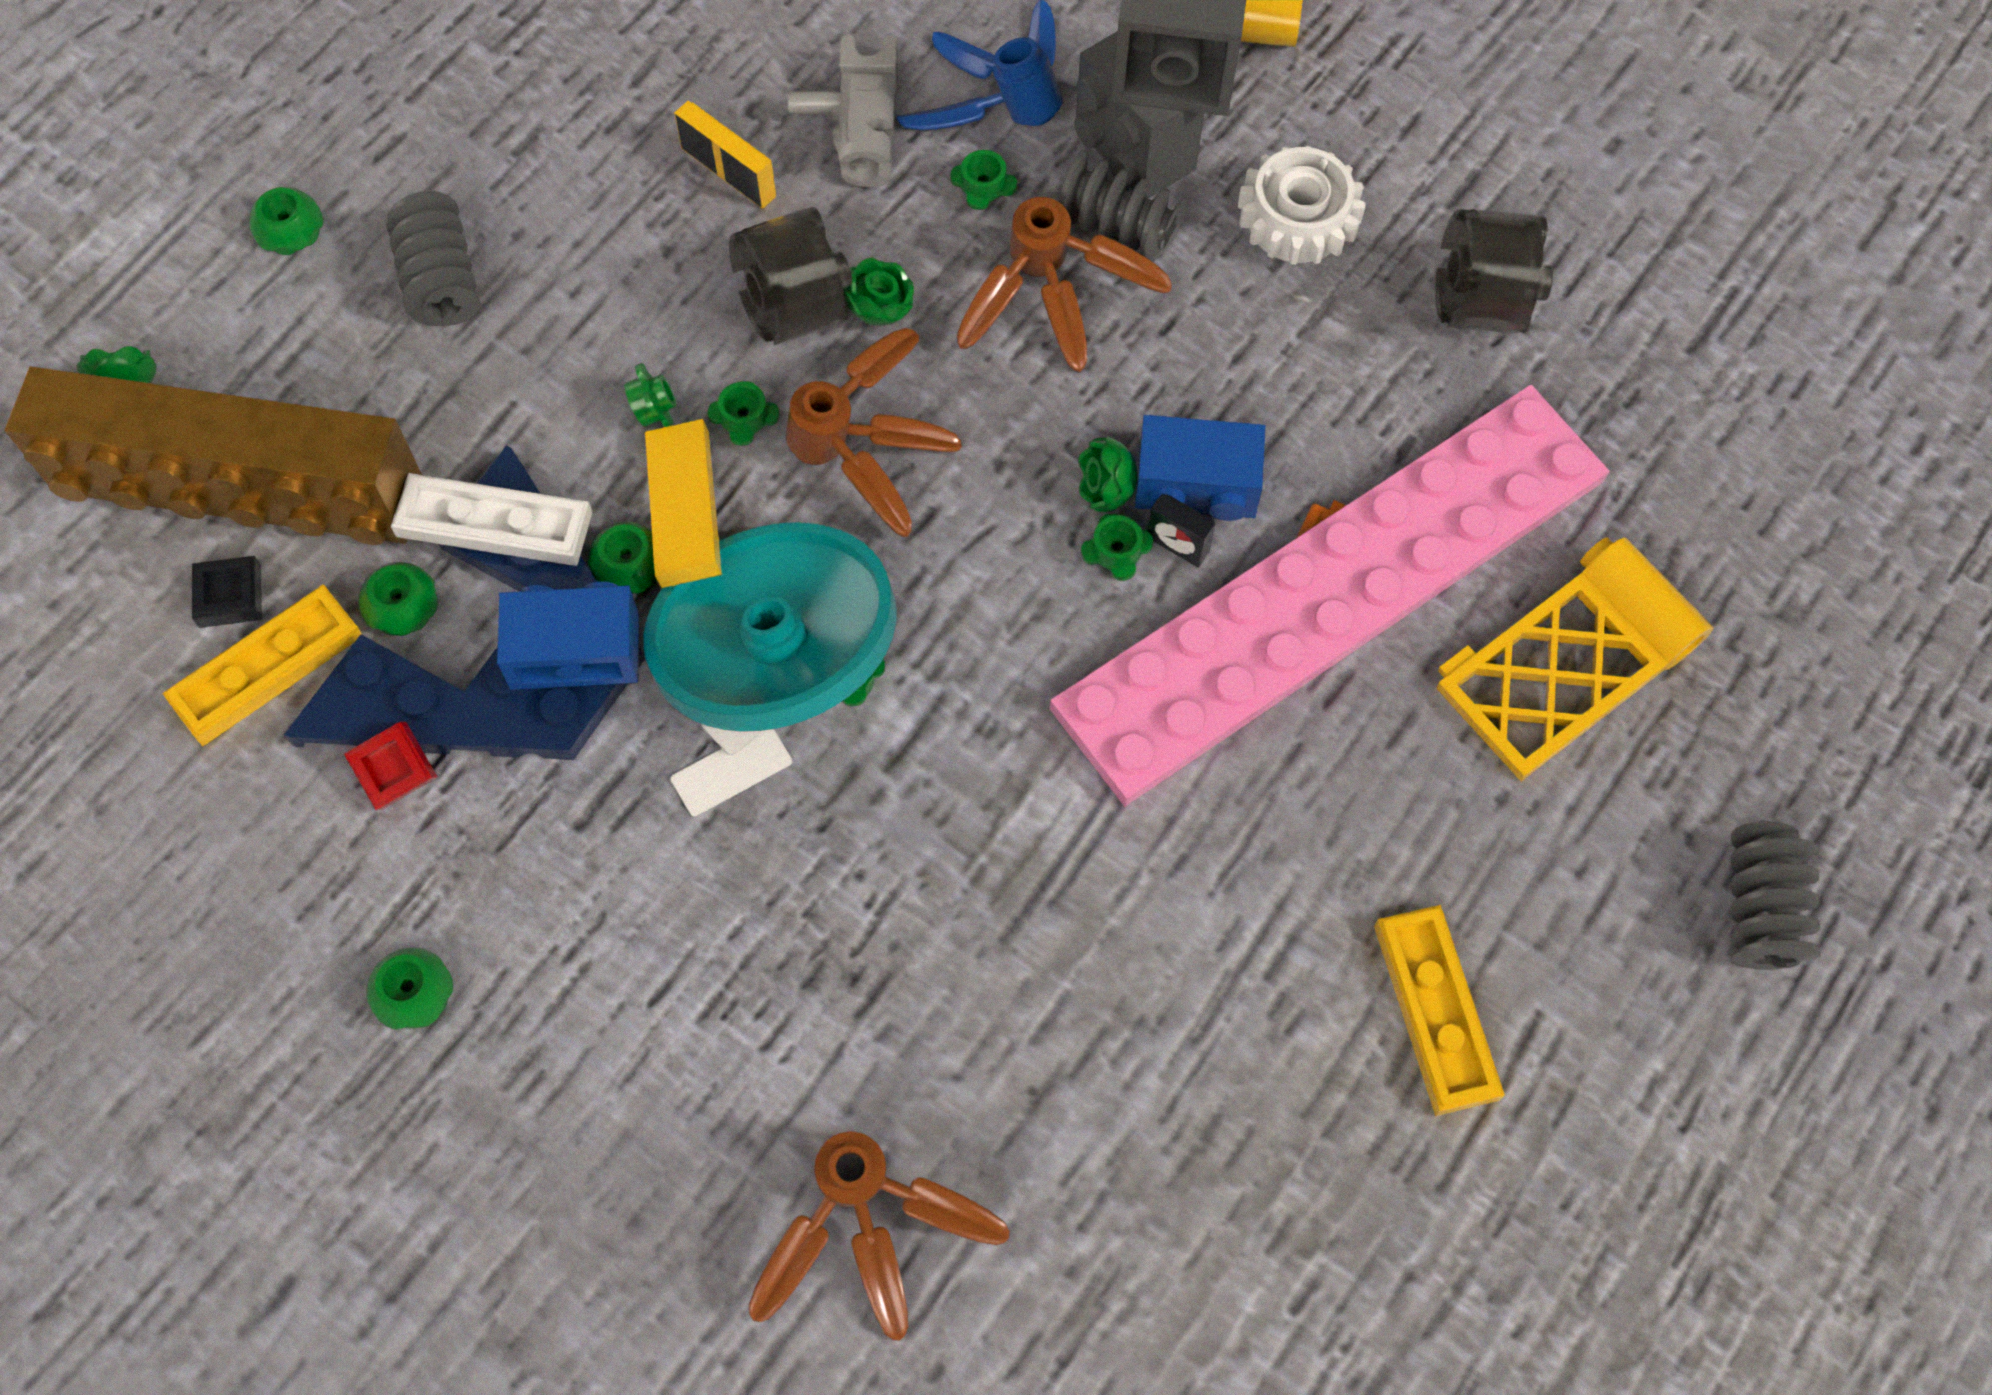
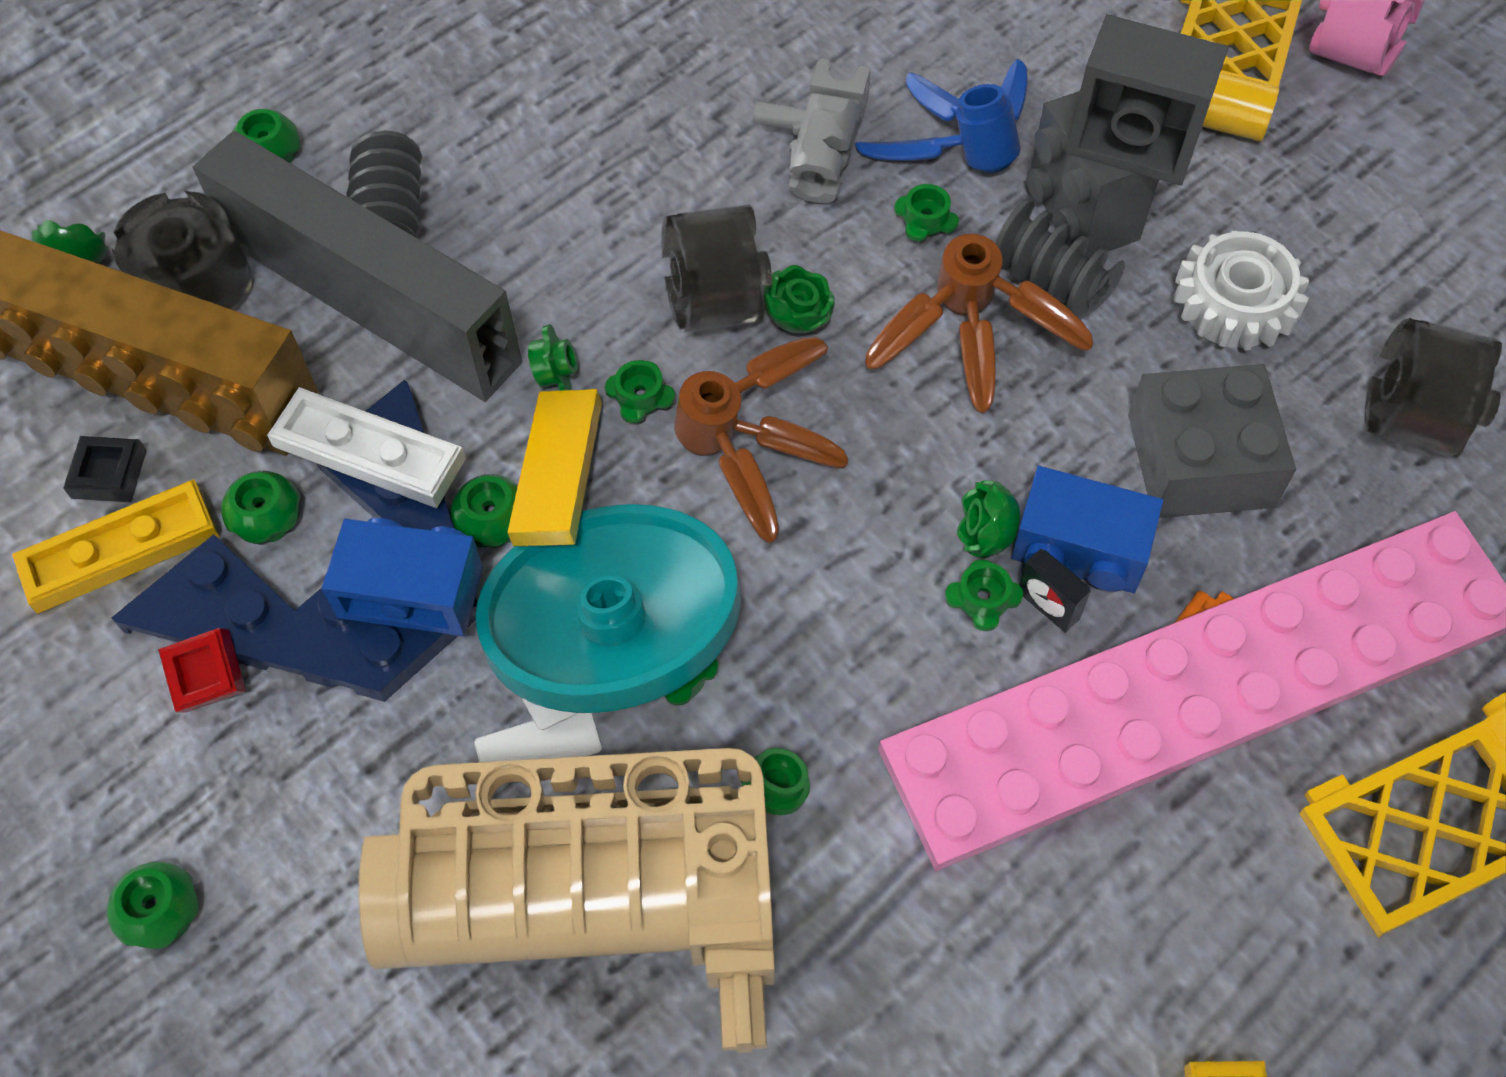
camera: 15 degrees right, 5 degrees down
tile [674,101,776,209] -> none
none -> clear smoke brick [112,191,253,309]
none -> dark grey brick [192,130,523,402]
none -> tan piece [359,748,775,1053]
none -> green plate [741,748,810,815]
none -> dark grey brick [1128,364,1296,518]

